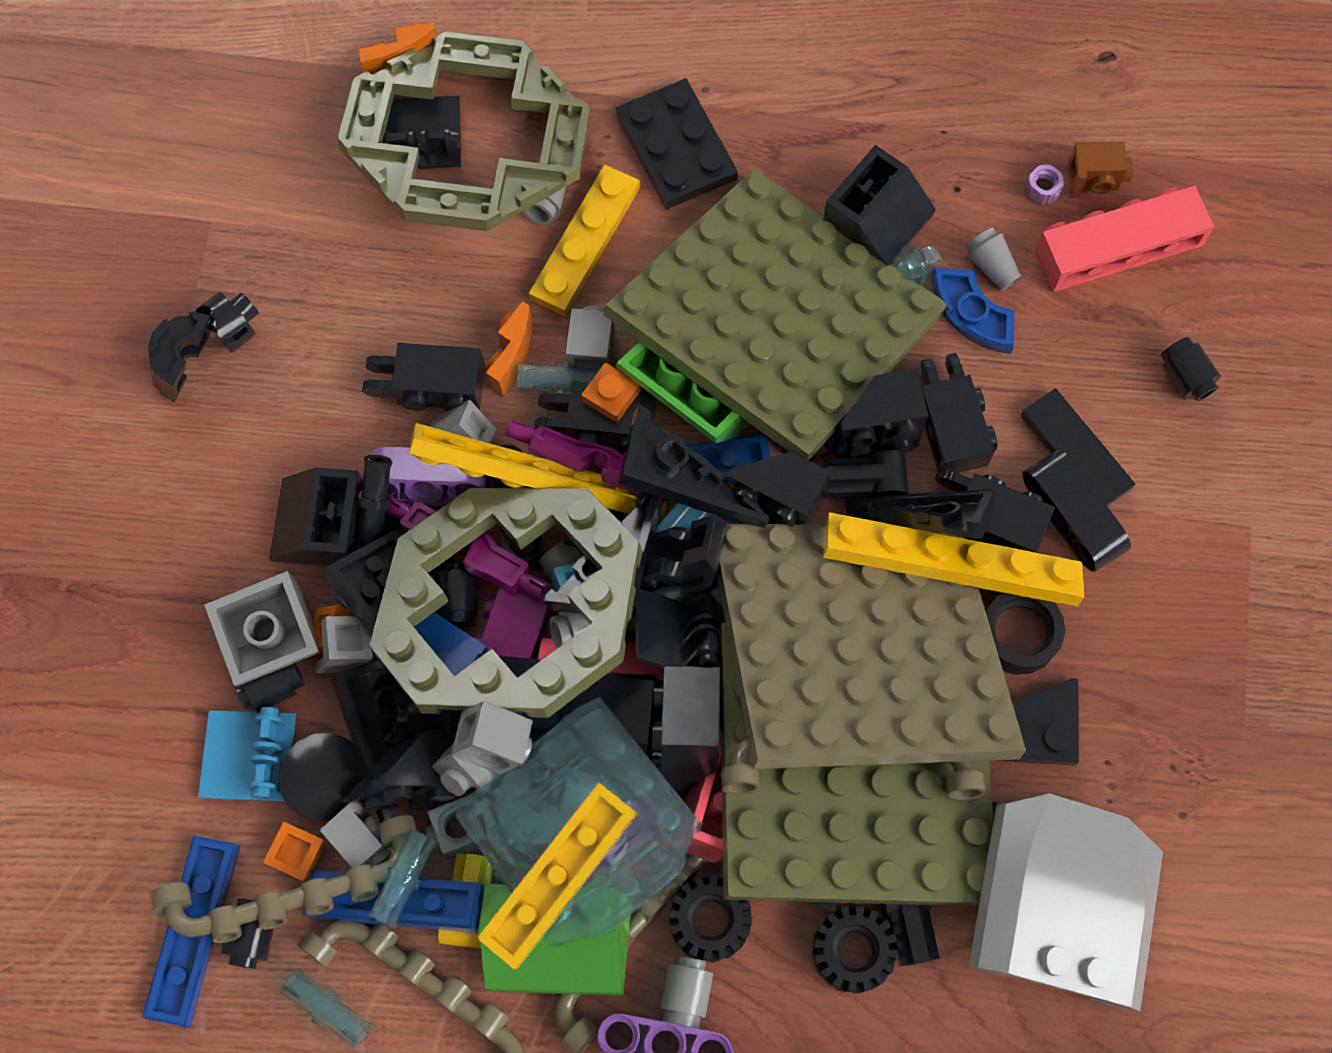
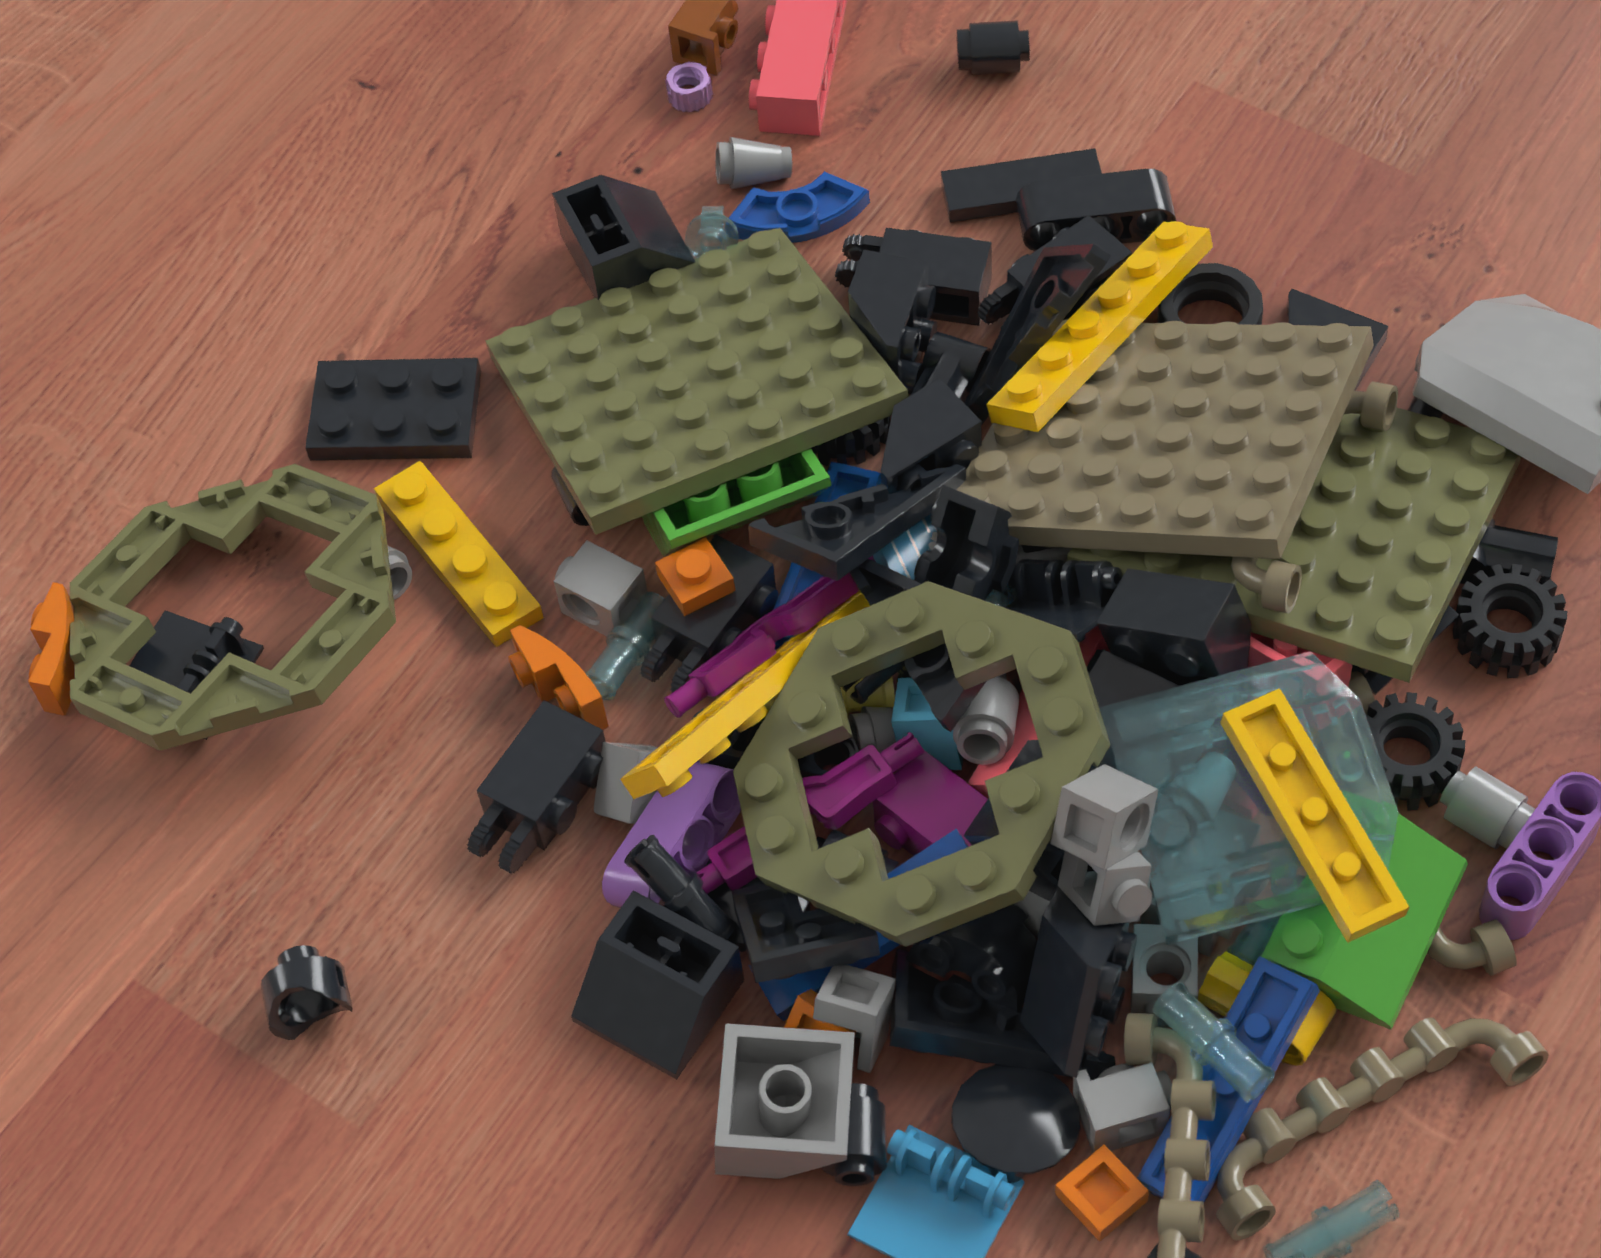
camera: 60 degrees left, 15 degrees down
black cylinder [148,312,211,403] -> none

